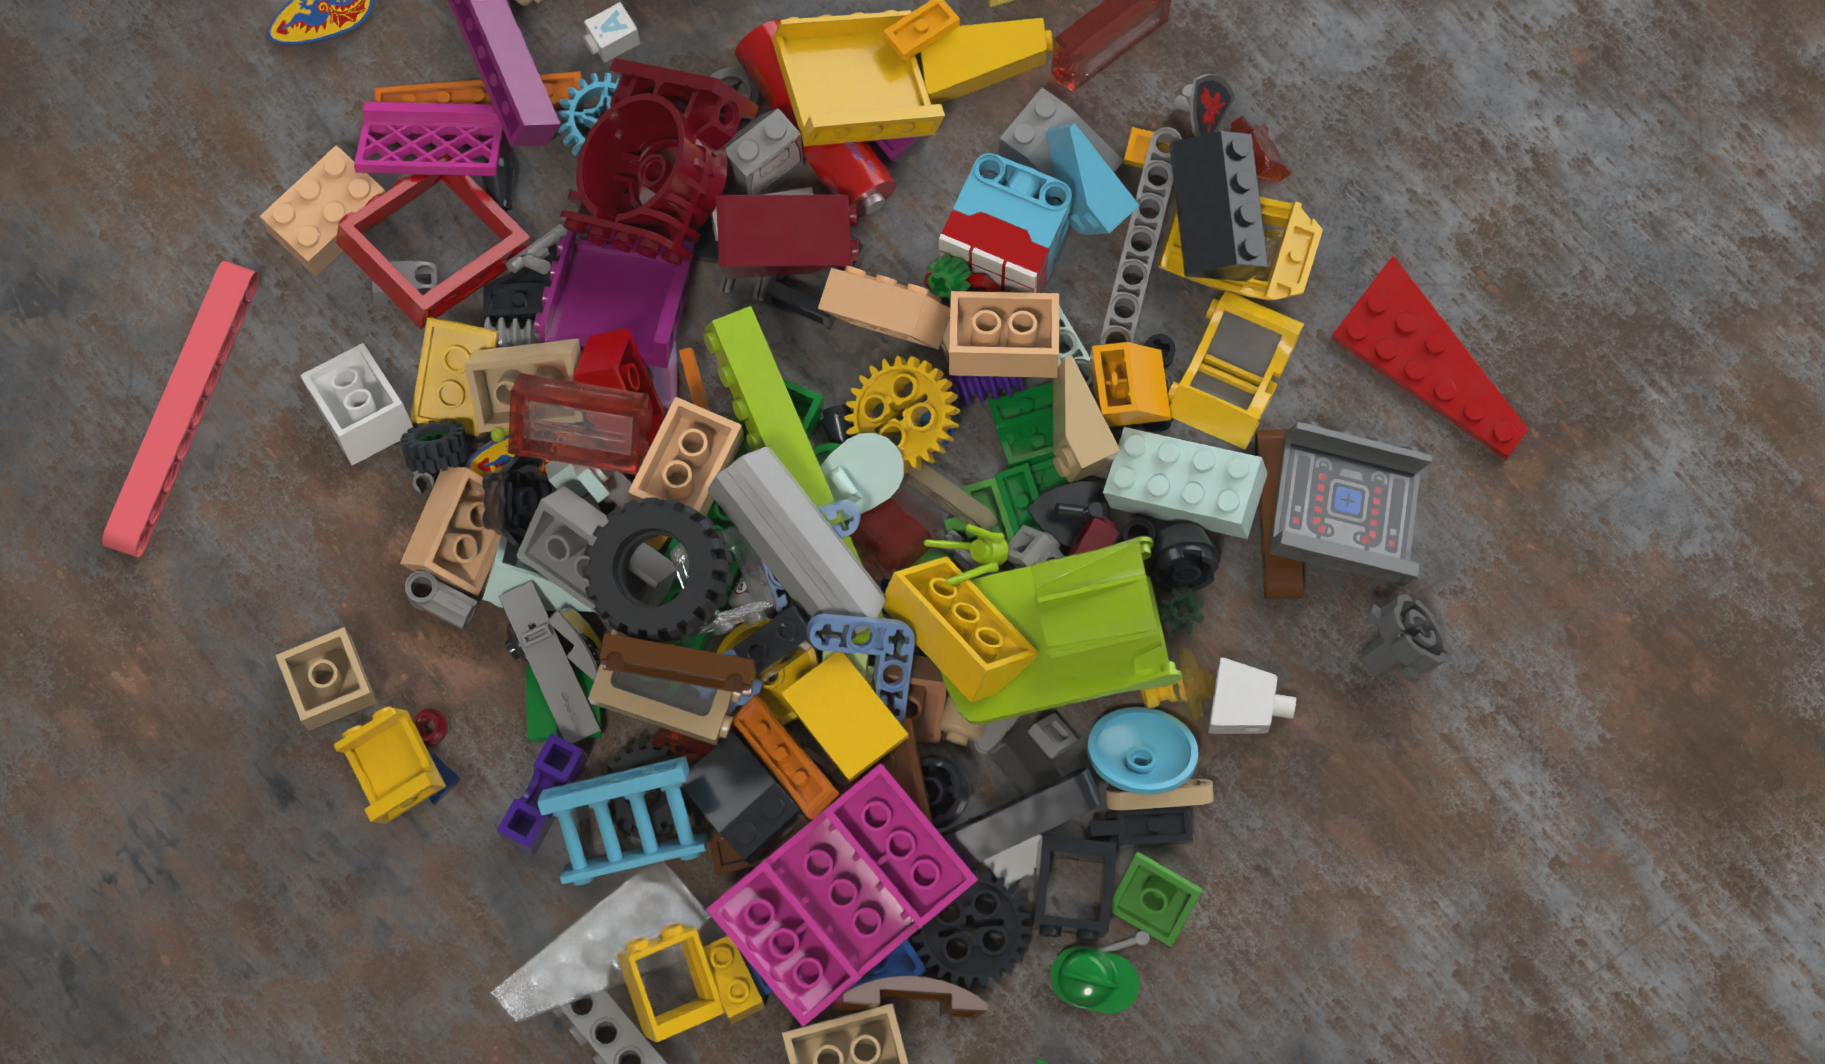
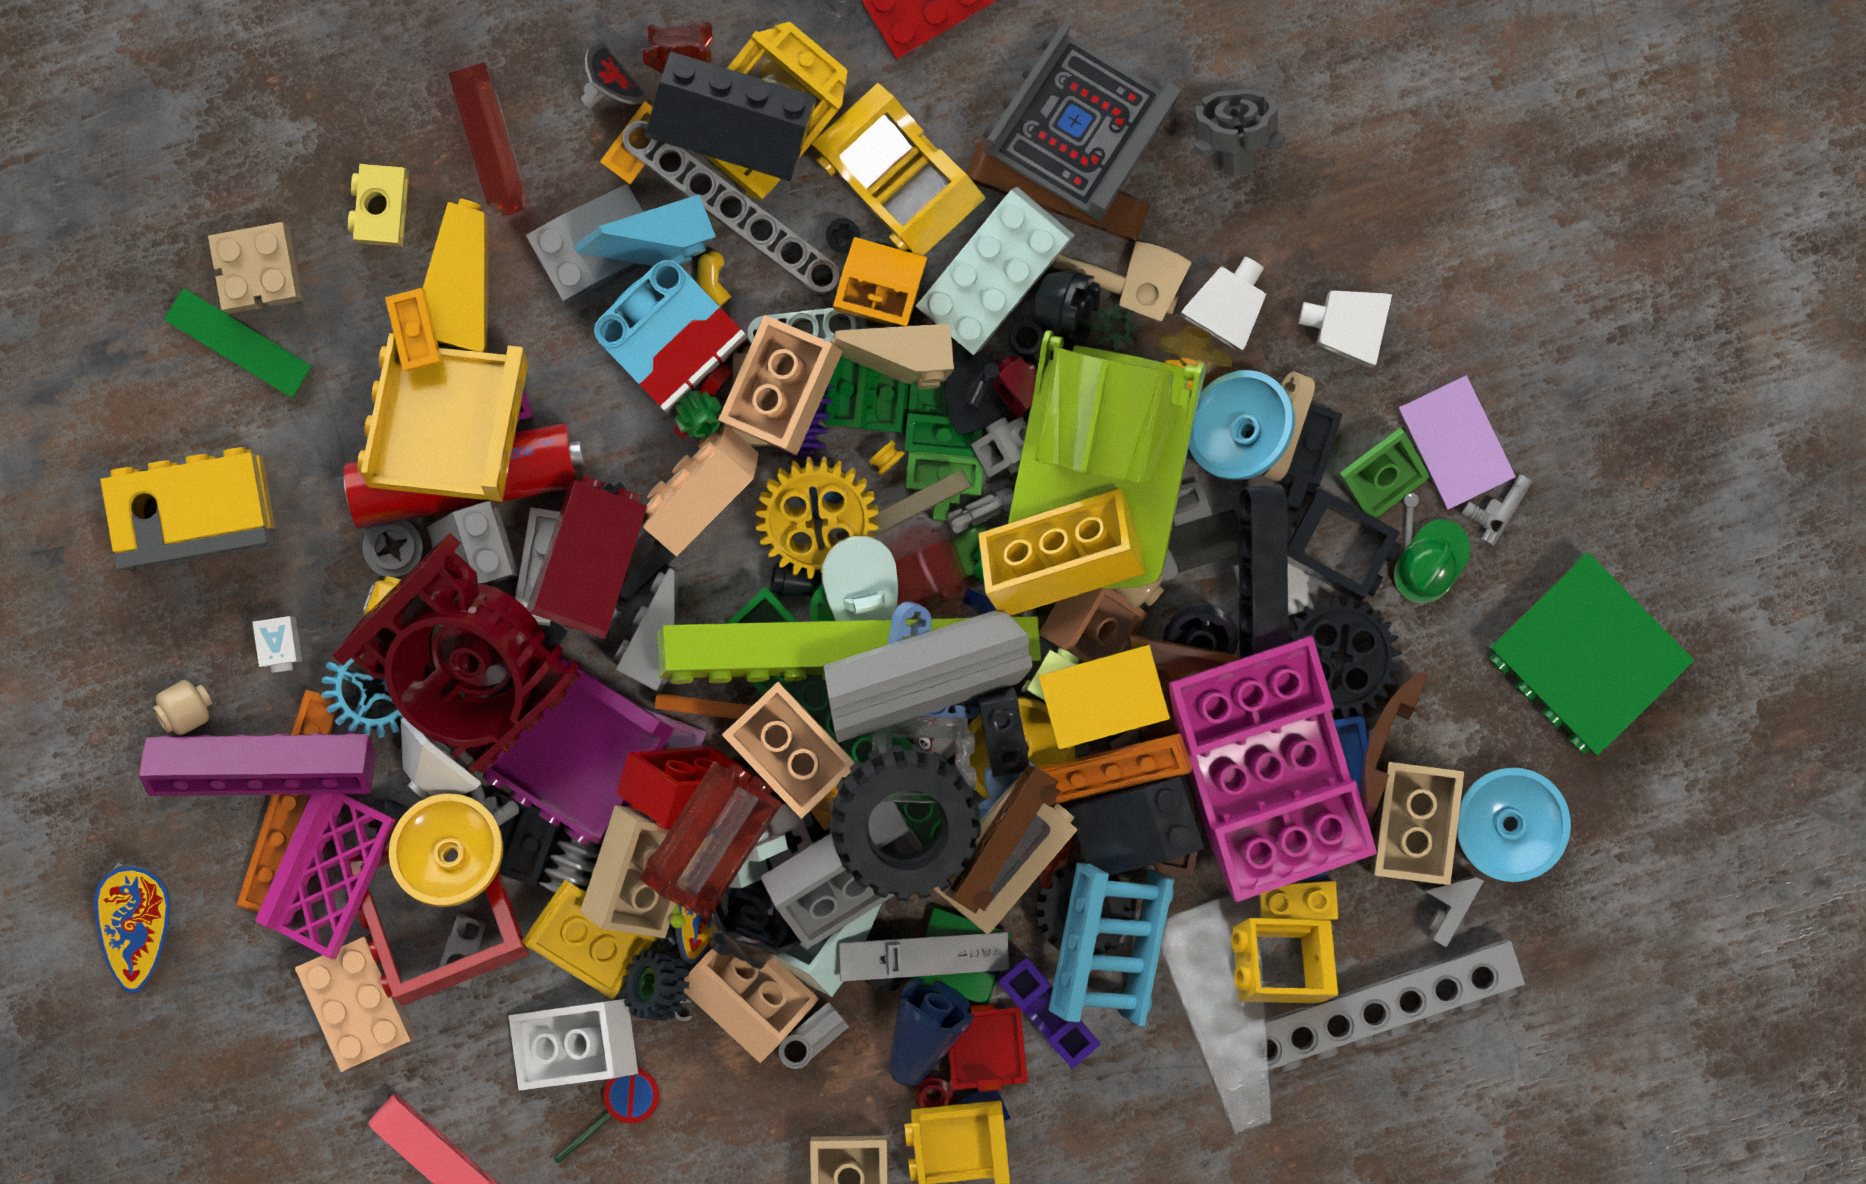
camera: 65 degrees left, 15 degrees up
light grey slope [548,606,602,680] -> none
medium blue beam [806,614,915,723] -> none
lime plant [923,524,1009,586] -> none
none -> yellow dish [389,794,503,907]
none -> white slope [401,717,482,799]
none -> piece [554,1069,660,1163]
none -> light grey slope [614,568,679,691]
none -> yellow arm [697,251,732,308]
none -> yellow bush [868,440,905,476]
none -> dark blue cone [887,978,974,1086]
none -> red piece [949,1004,1028,1092]
none -> tan piece [1050,241,1192,323]
none -> white torso [1298,291,1392,368]
none -> lavender tile [1397,375,1516,510]
none -> light grey hose [1461,474,1532,546]

